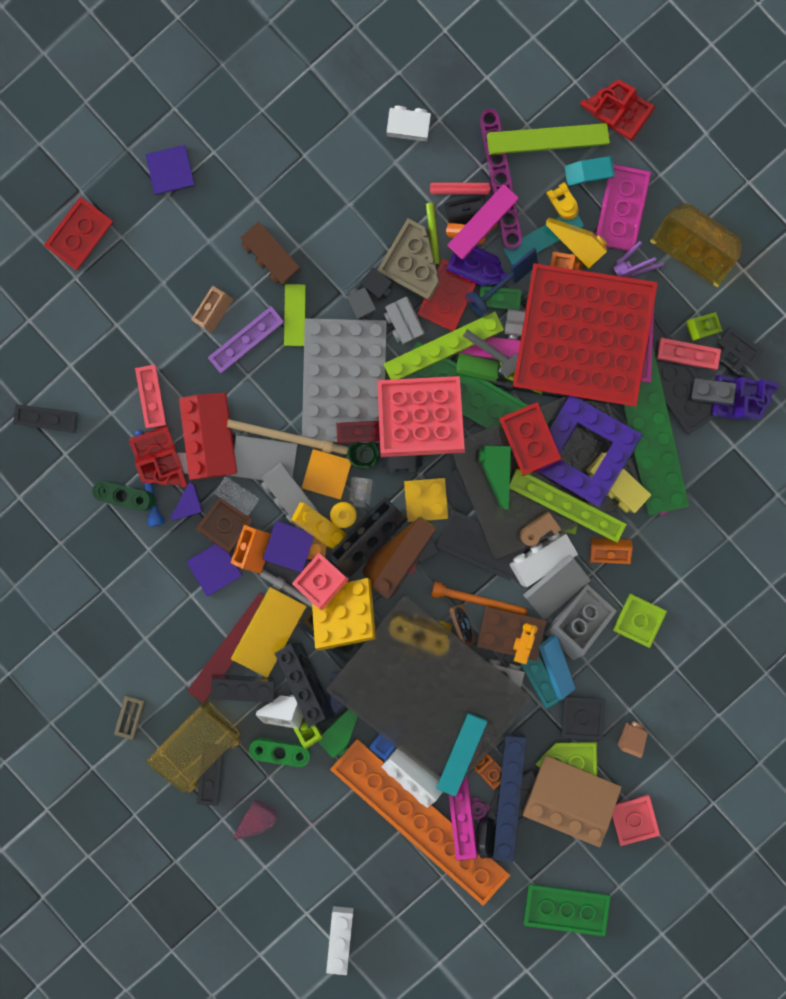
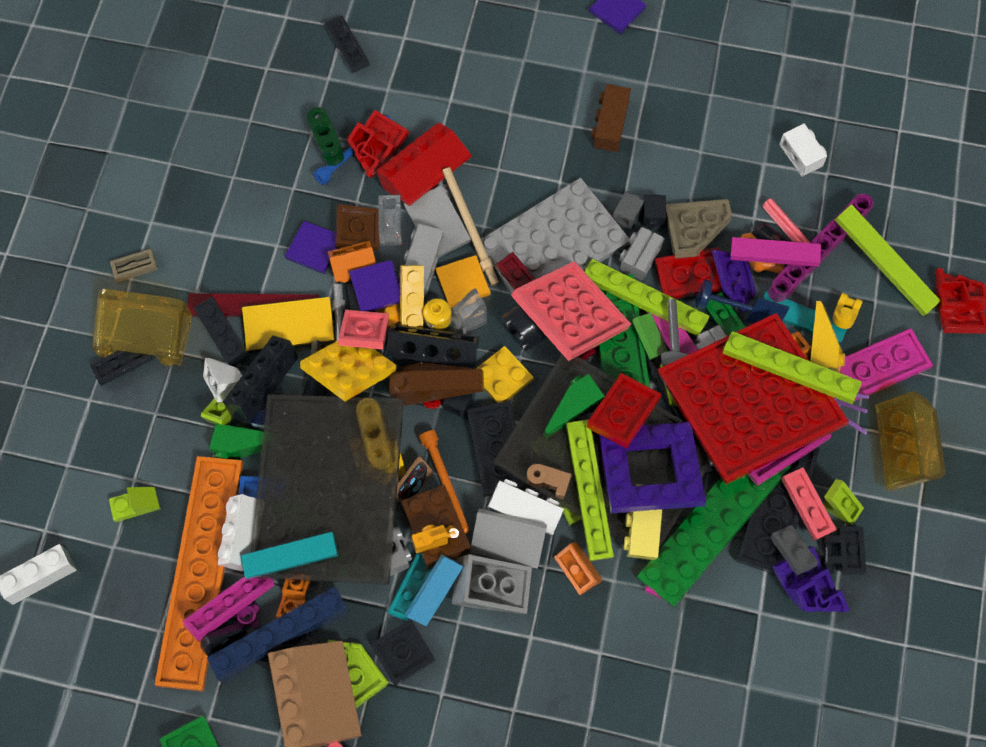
camera: 55 degrees right, 20 degrees down
coral plate [135,365,167,429] -> none
dark purple slope [170,482,204,520] -> none
medium nougat slope [191,286,233,333] -> none
medium lavender plate [208,306,284,374] -> none
clear pink slope [233,799,277,840] -> none
green piece [249,738,311,767] -> none
lime tile [284,284,306,346] -> none
dark green hair [347,442,380,470] -> none
lime bar [426,203,440,265] -> none
teal slope [564,156,615,186] -> none
lime tile [612,593,667,648] -> none
nougat slope [617,721,648,758] -> none
none -> lime slope [109,487,160,522]
none -> lime plate [723,331,862,405]

